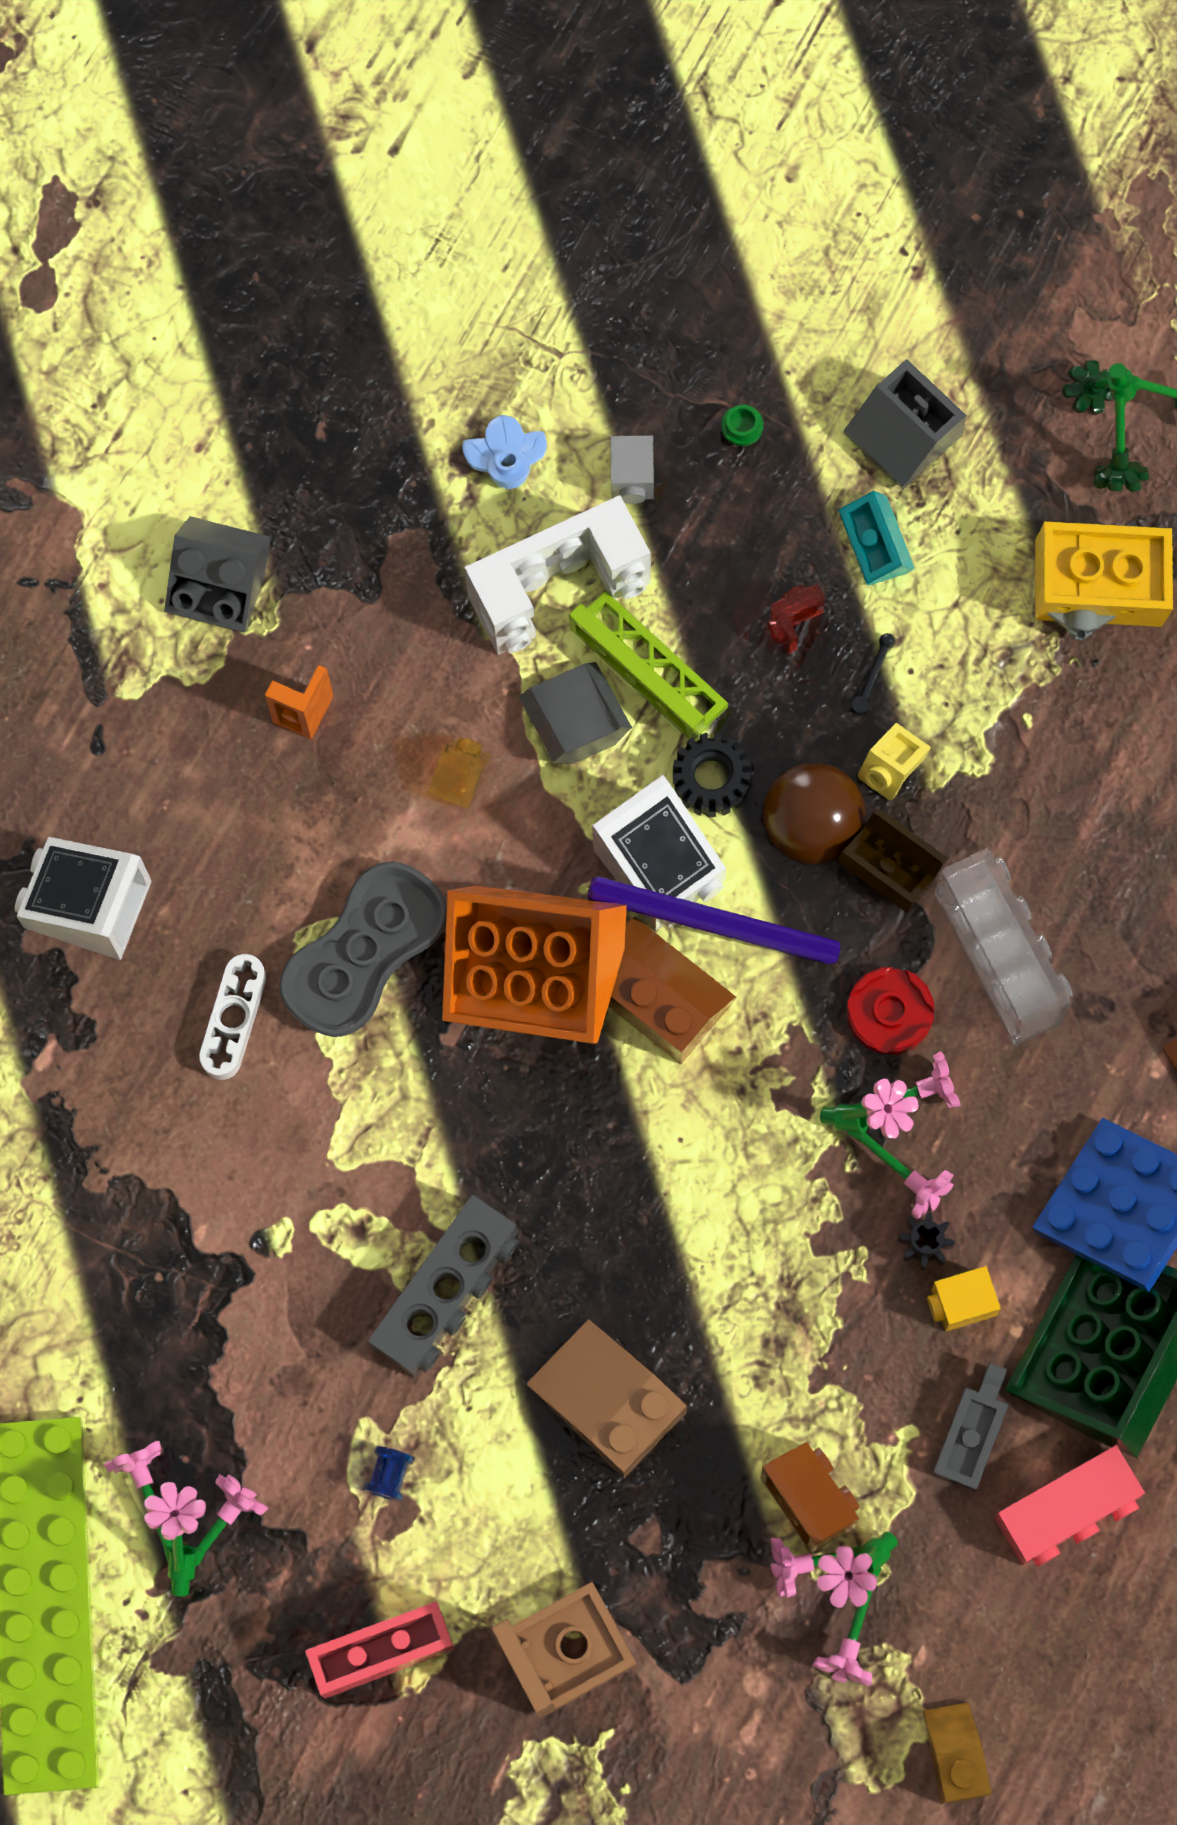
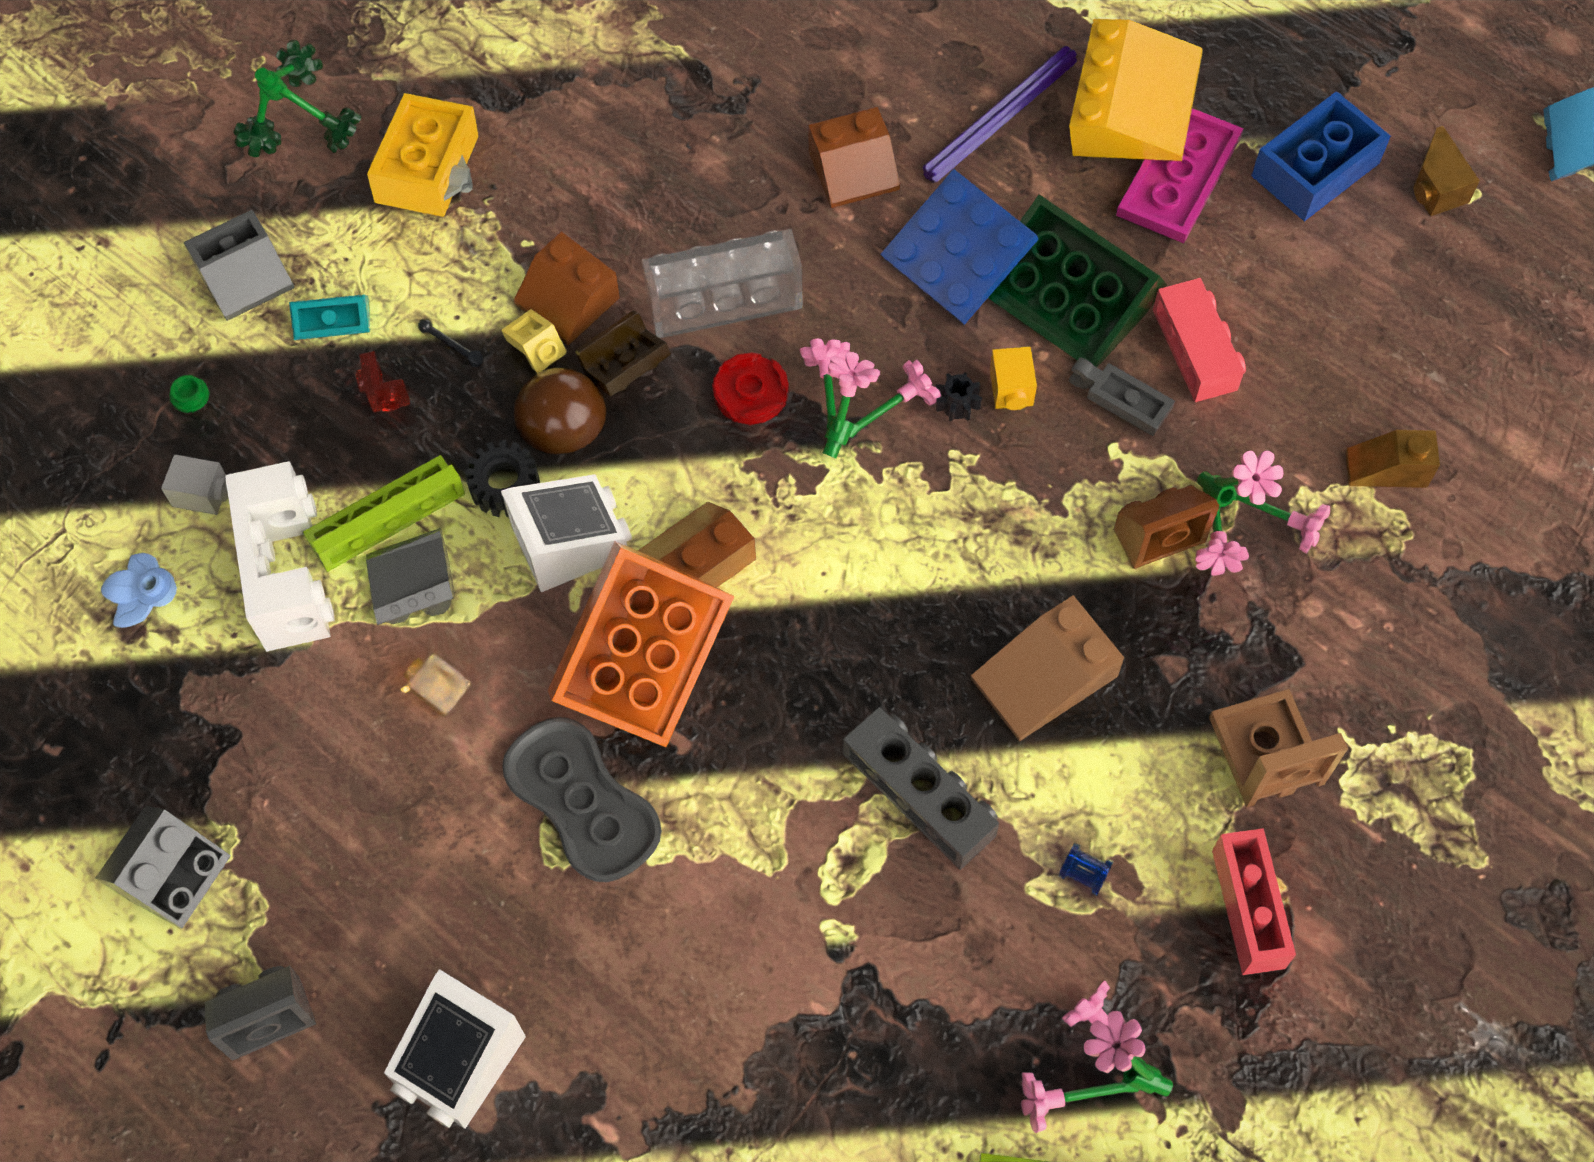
camera: 80 degrees left, 10 degrees down
white beam [199,954,266,1080] -> none
orange panel [265,665,334,740] -> none
dark purple axle [588,876,840,964] -> none
none -> dark grey slope [205,966,316,1061]
none -> dark orange slope [514,231,620,345]

